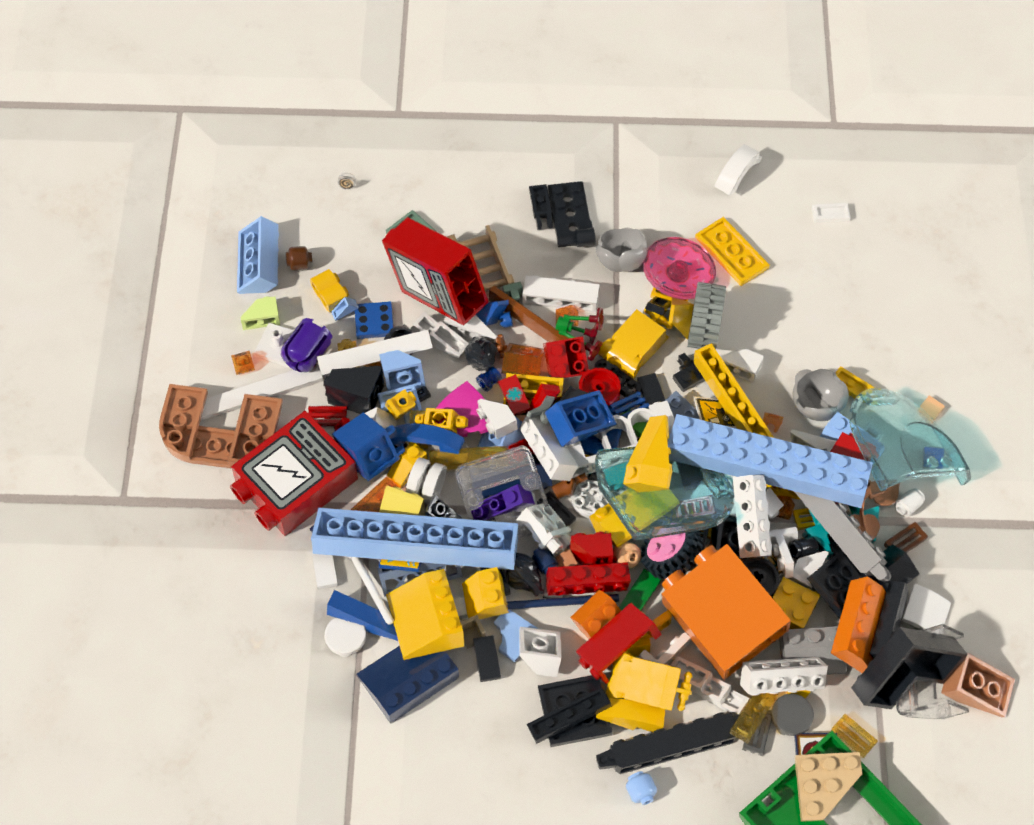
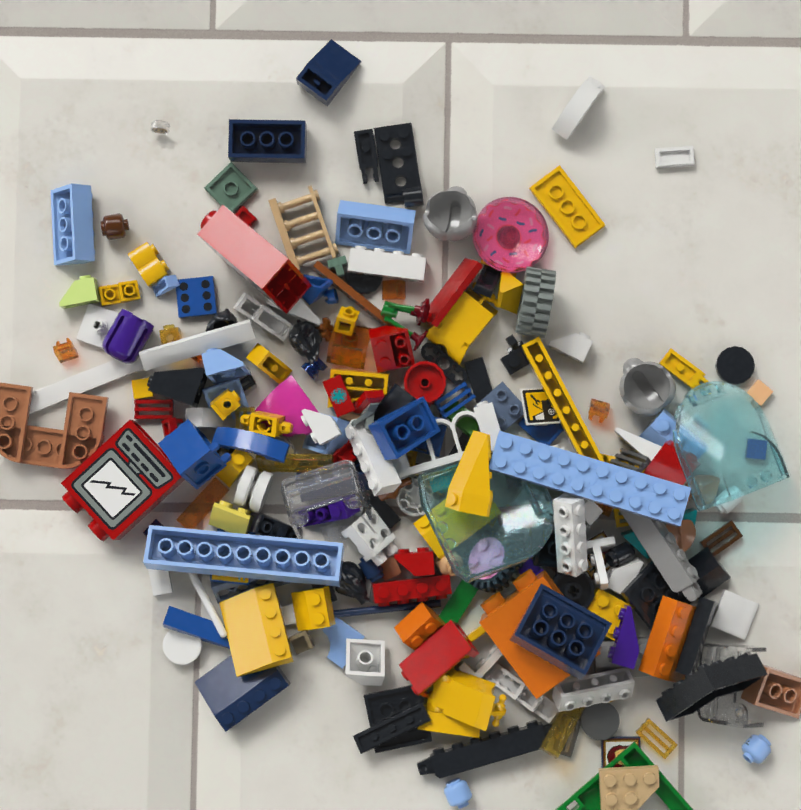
camera: 10 degrees right, 25 degrees up
black slope [473,635,501,682] -> none
none -> yellow slope [98,280,140,307]
none -> yellow tile [131,378,154,400]
none -> dark blue brick [228,119,307,163]
none -> yellow slope [246,343,292,384]
none -> dark blue slope [296,39,361,107]
none -> yellow brick [334,306,360,336]
none -> light blue slope [335,200,416,254]
none -> black tile [345,272,383,294]
none -> red tile [425,258,483,327]
none -> dark blue slope [510,584,612,680]
none -> dark purple slope [607,605,639,669]
none -> black tile [715,346,755,385]
none -> light blue head [742,734,771,764]

